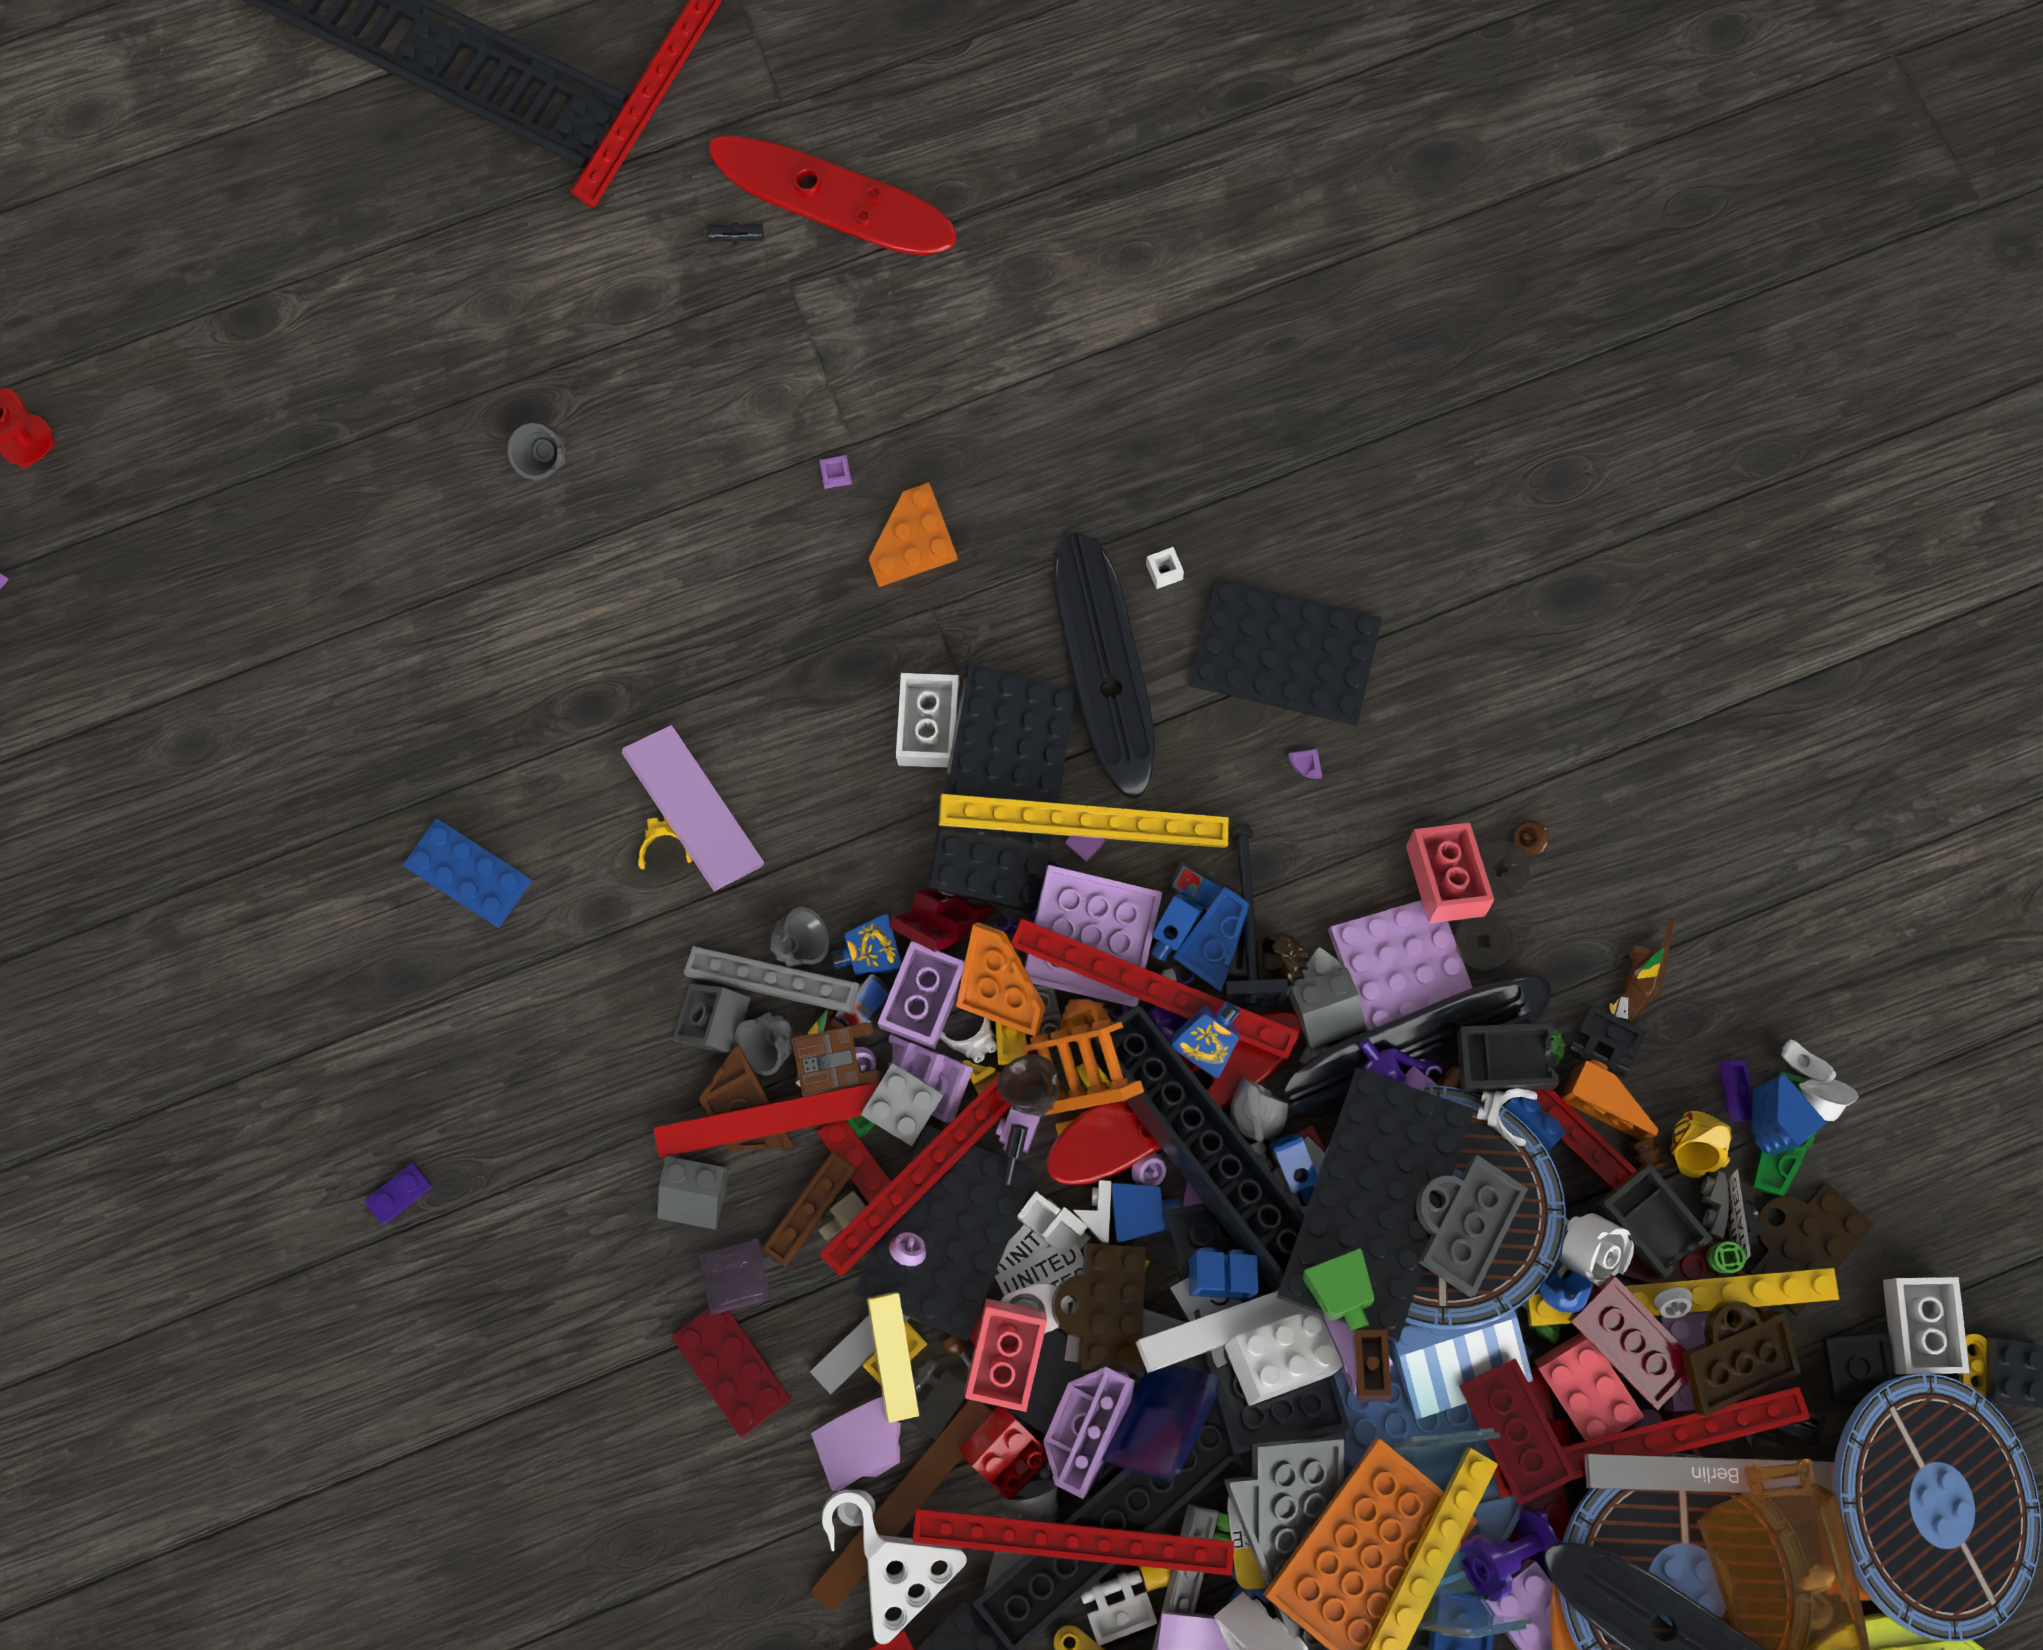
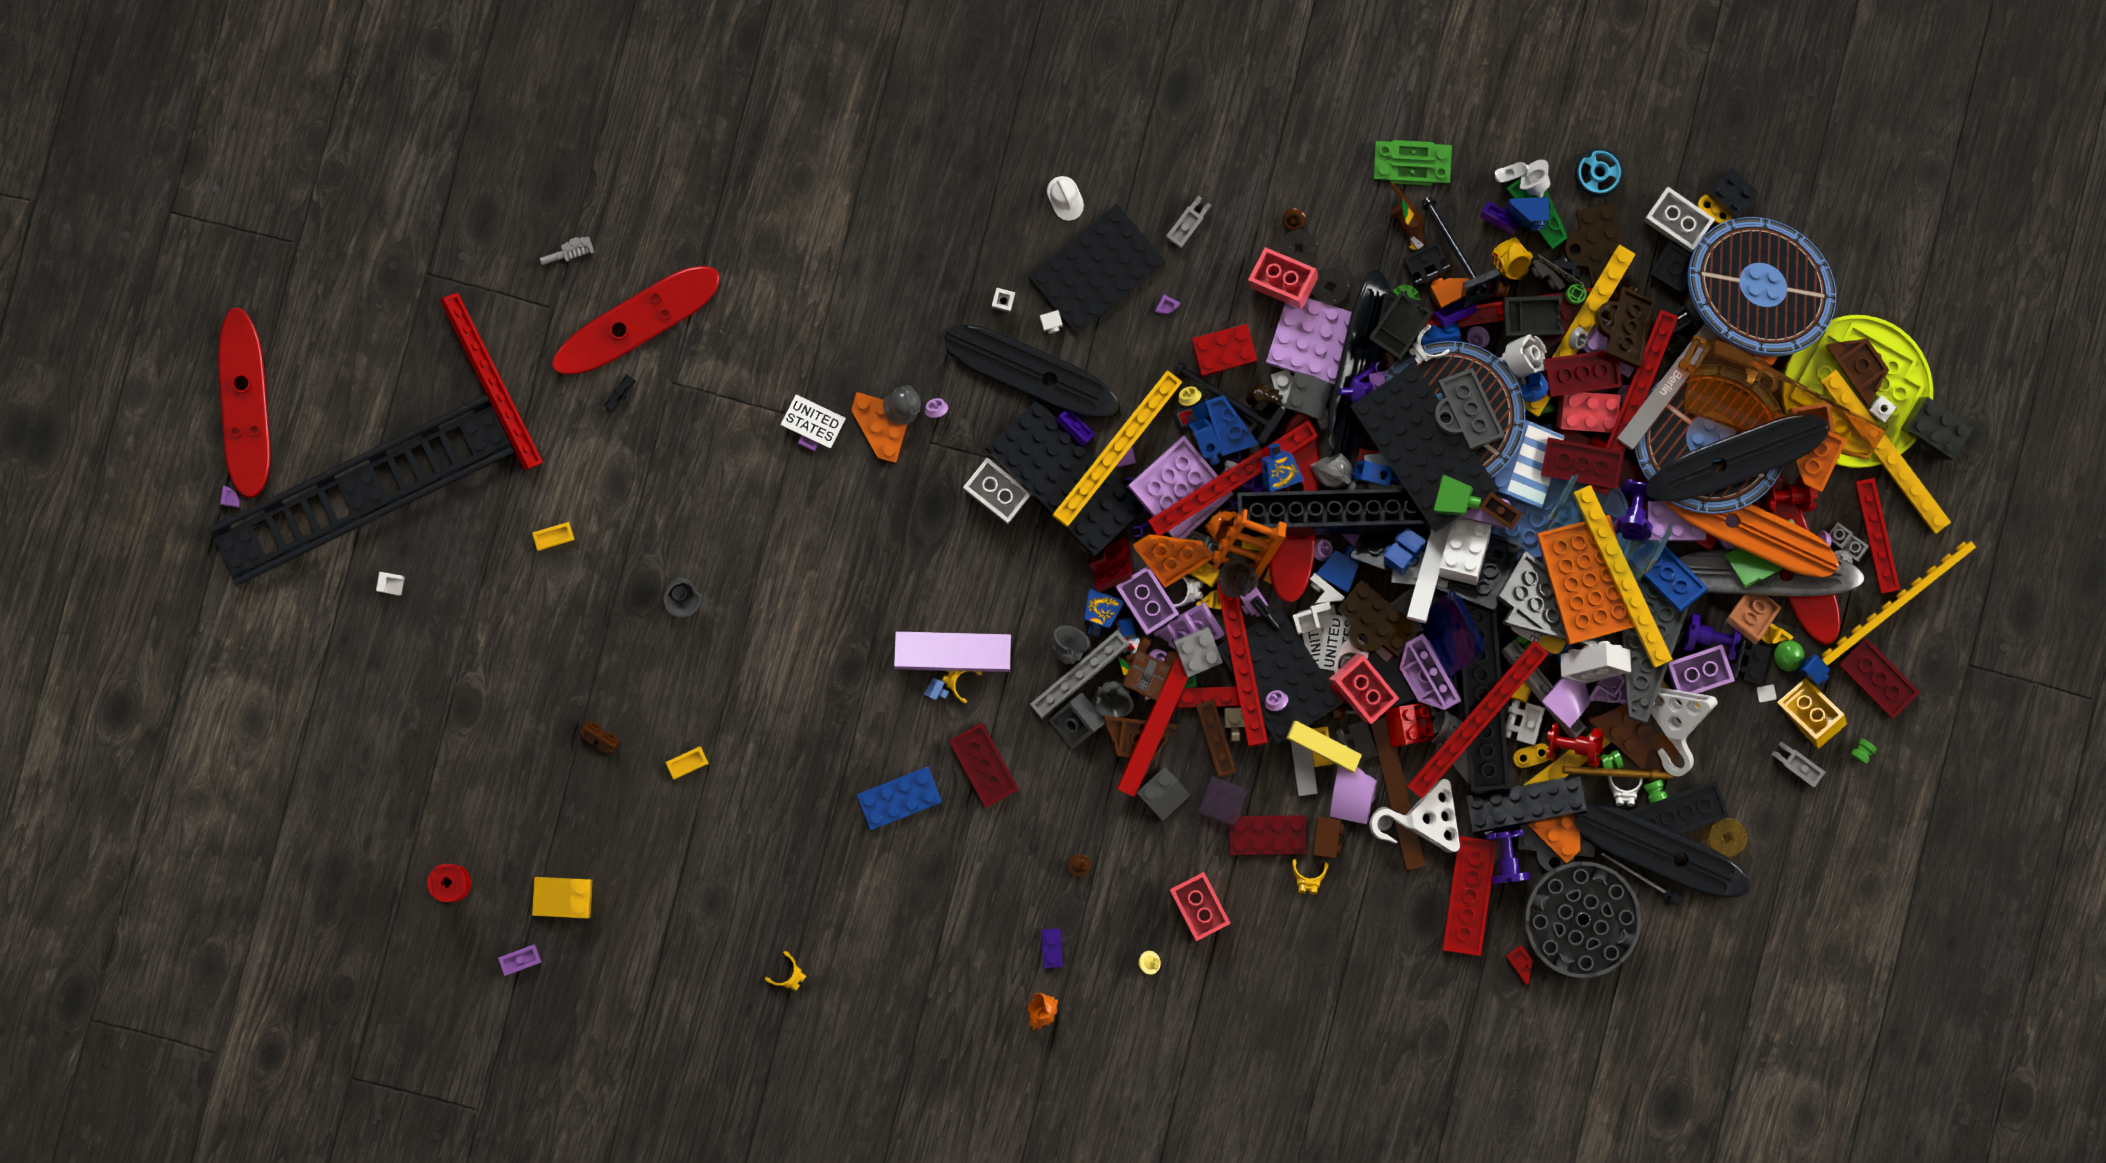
camera: 65 degrees left, 10 degrees up
none -> white panel [376,572,405,596]
none -> yellow tile [532,522,575,551]
none -> yellow slope [532,877,593,918]
none -> light grey piece [540,237,594,265]
none -> reddish brown hinge [579,721,620,755]
none -> yellow tile [665,746,709,780]
none -> yellow helmet [765,951,806,991]
none -> white sticker [781,395,846,448]
none -> dark grey helmet [883,385,921,425]
none -> medium blue tile [924,677,949,700]
none -> lavender hat [925,398,948,418]
none -> dark red plate [949,722,1019,808]
none -> orange hair [1027,993,1058,1031]
none -> white plate [1040,310,1063,334]
none -> white piece [1047,176,1084,221]
none -> dark purple plate [1056,410,1096,447]
none -> reddish brown hat [1068,854,1091,876]
none -> light yellow hat [1139,951,1161,975]
none -> light grey hinge [1166,196,1211,249]
none -> coral brick [1169,872,1231,941]
none -> light yellow hat [1179,386,1201,406]
none -> red brick [1191,324,1257,378]
none -> yellow helmet [1292,859,1328,895]
none -> reddish brown brick [1312,817,1344,858]
none -> bright green piece [1373,140,1452,186]
none -> black tile [1421,197,1501,308]
none -> dark purple plate [1434,300,1477,327]
none -> lavender hat [1467,326,1490,348]
none -> medium azure wheel [1574,148,1624,197]

